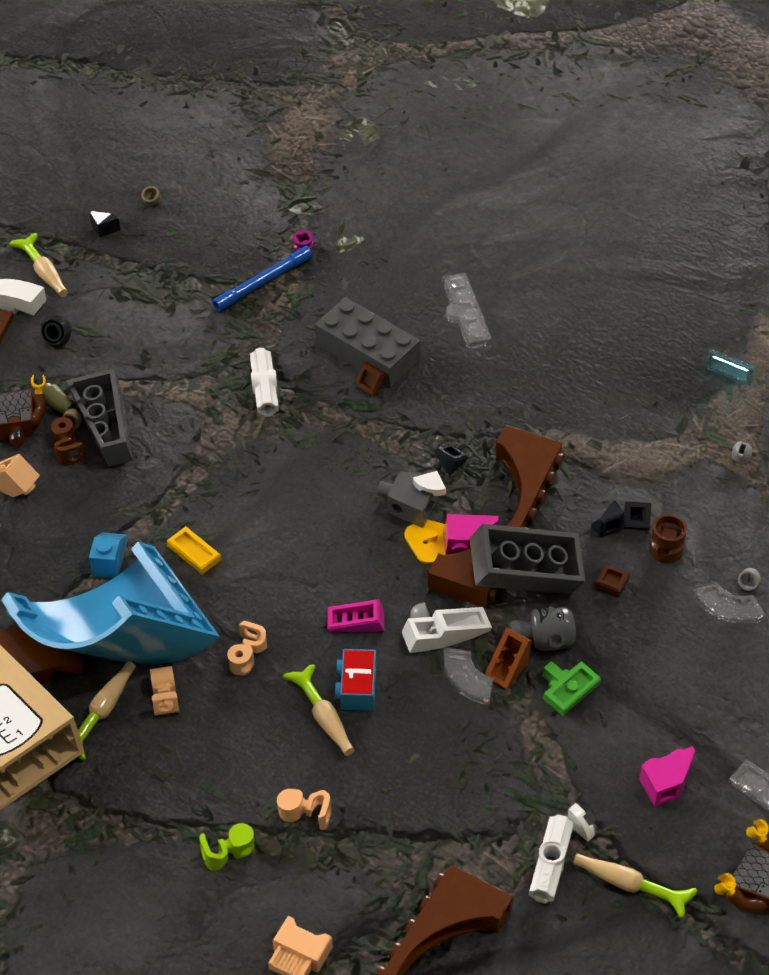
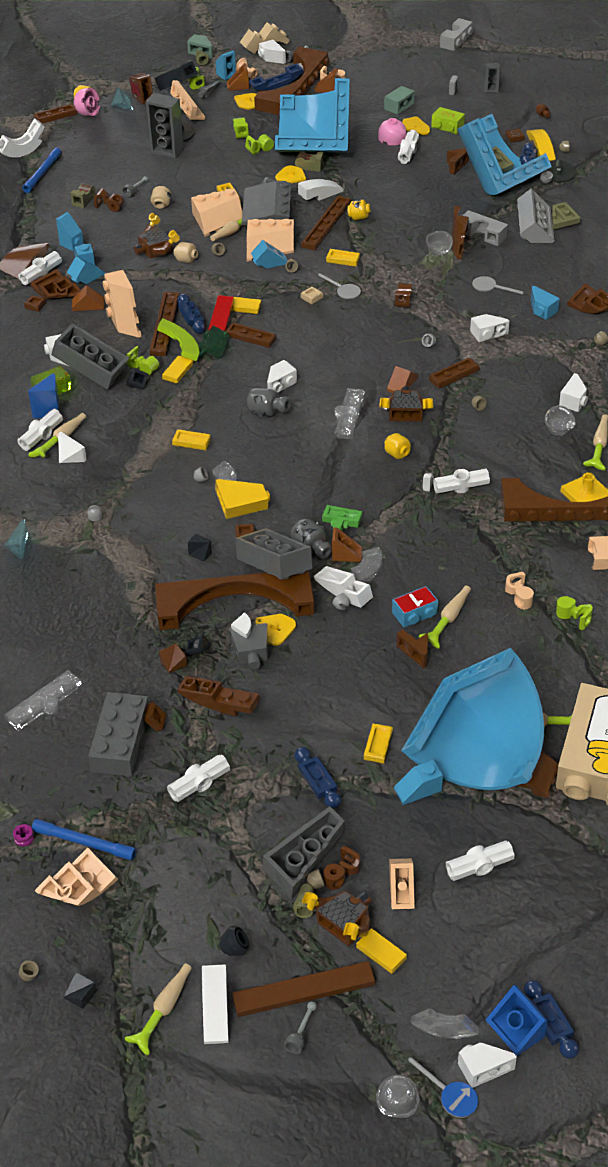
camera: 120 degrees left, 5 degrees down
light nougat leg [227,621,267,676] -> none
dark pink slope [327,599,384,632] -> none
dark pink slope [444,514,499,555] -> none
tan piece [573,853,697,919] -> none
black slope [624,501,651,529] -> none
dark pink slope [639,746,695,807] -> none
reddish brown wheel [650,514,687,563] -> none
none -> light nougat slope [35,848,118,906]
none -> reddish brown slope [159,644,187,673]
none -> reddish brown slope [177,676,260,716]
none -> yellow slope [215,479,271,519]
none -> dark blue plate [294,747,341,809]
none -> yellow head [385,433,411,459]
none -> reddish brown slope [396,629,428,669]

